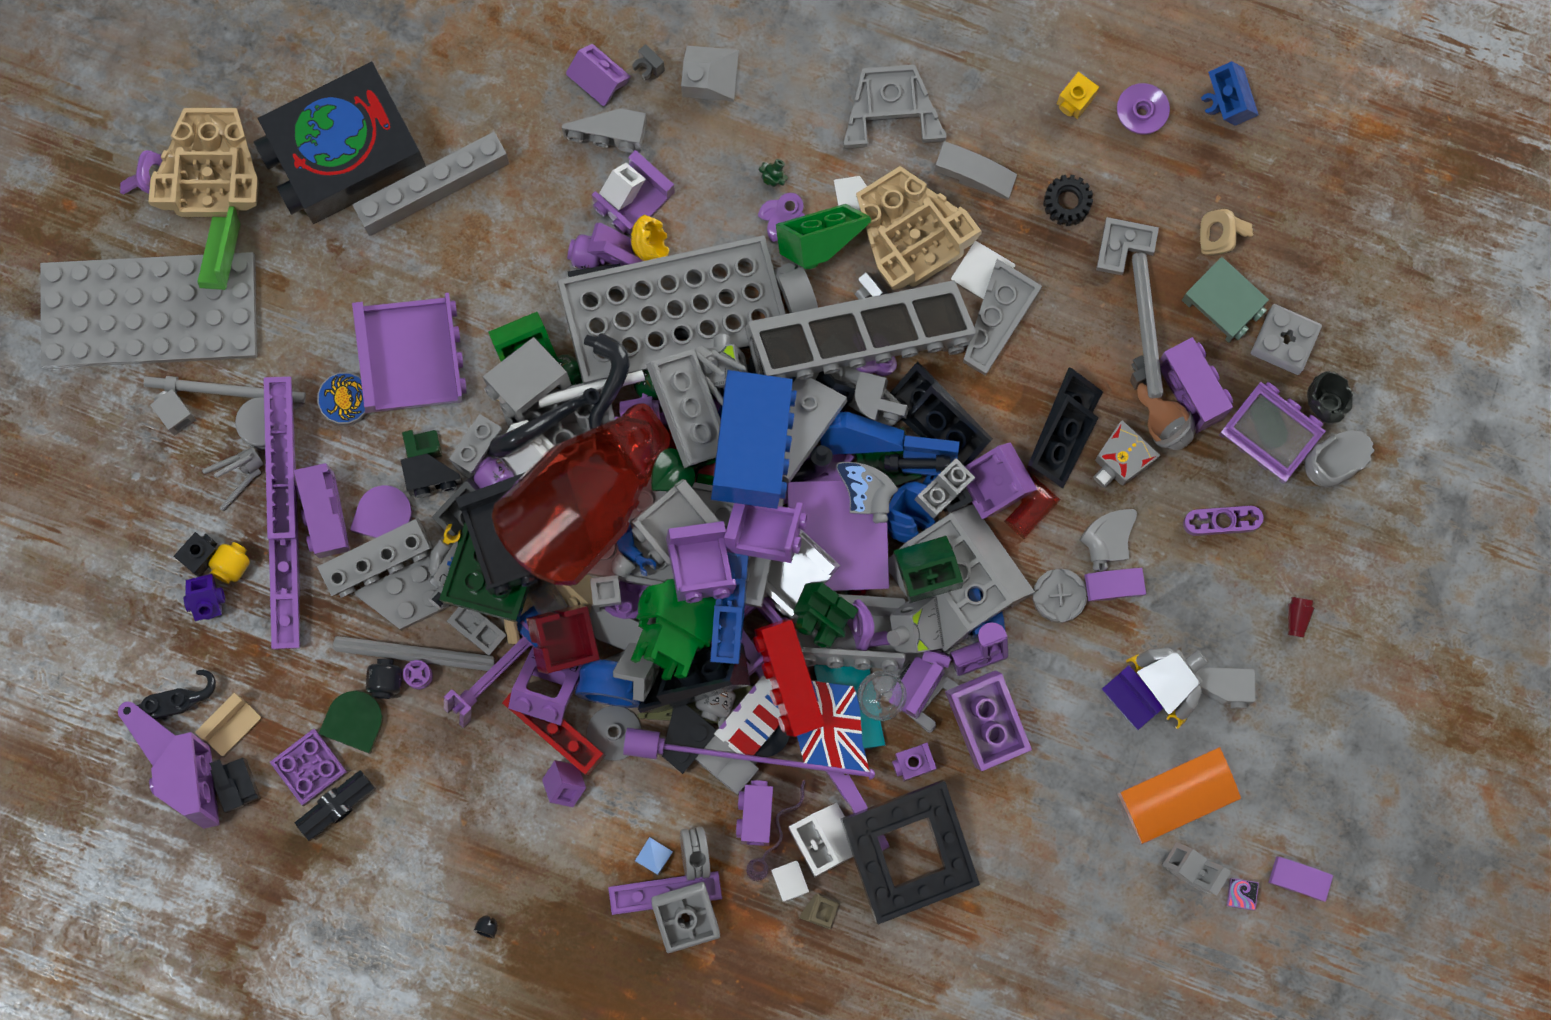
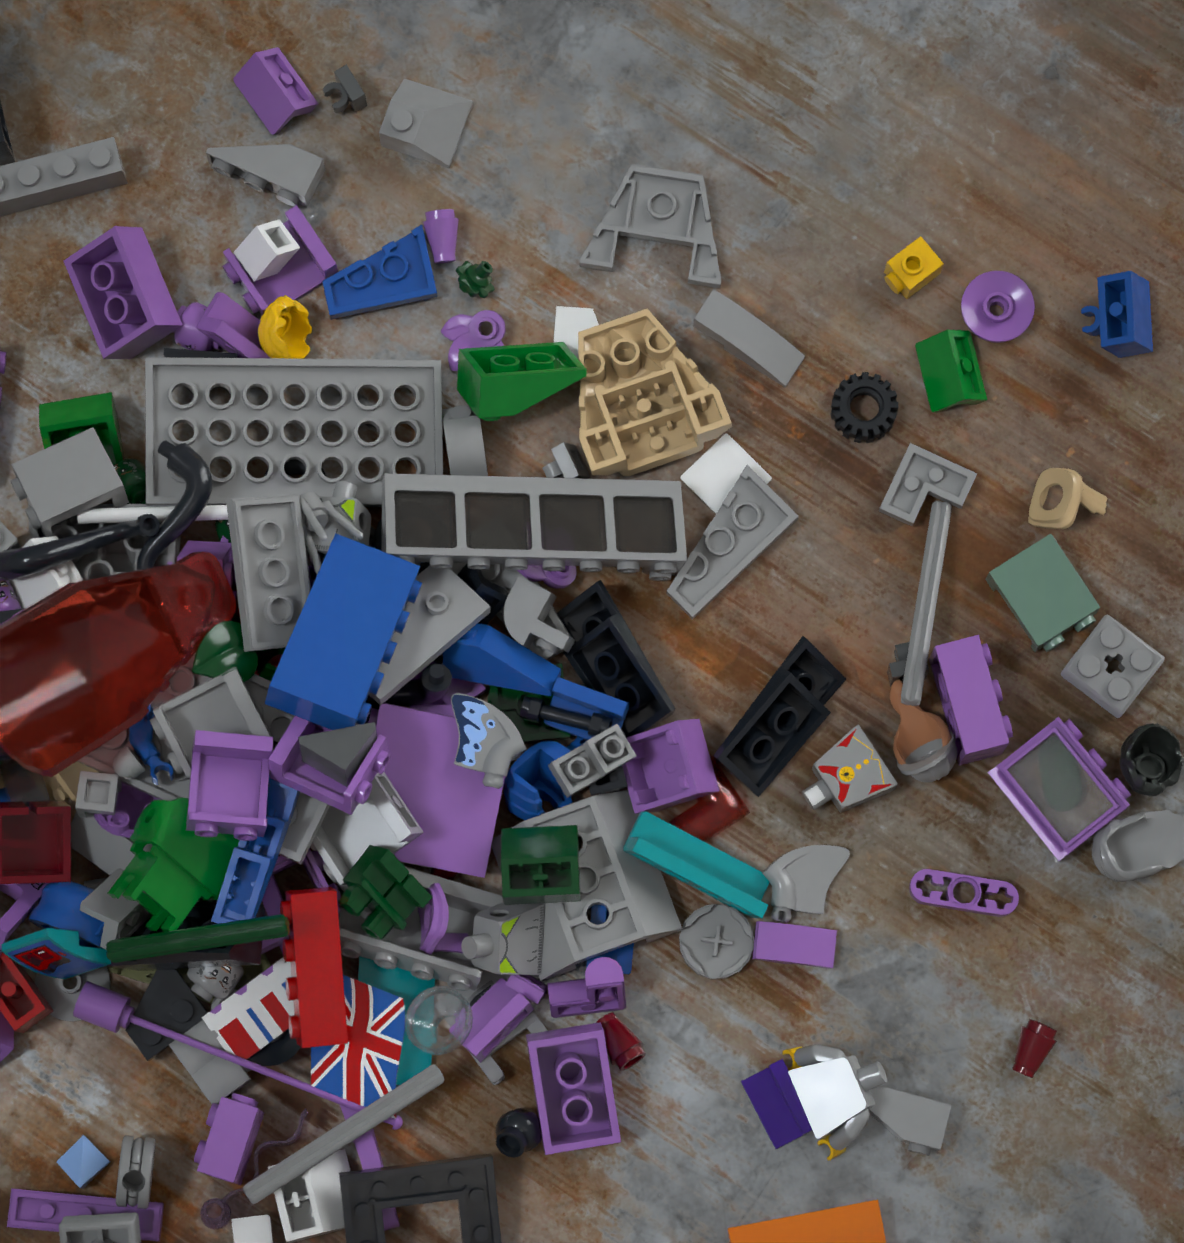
camera: 15 degrees right, 0 degrees up
medium lavender brick [892,743,936,781] -> none
none -> slope [1,928,111,979]
none -> medium lavender brick [64,226,183,359]
none -> dark green axle [106,914,290,963]
none -> light grey axle [243,1064,444,1204]
none -> dark grey slope [298,722,377,787]
none -> blue wing [322,225,438,319]
none -> medium lavender cone [422,209,459,264]
none -> black animal [495,1108,542,1158]
none -> dark red cone [596,1012,646,1071]
none -> teal panel [623,811,770,919]
none -> green panel [915,329,987,412]

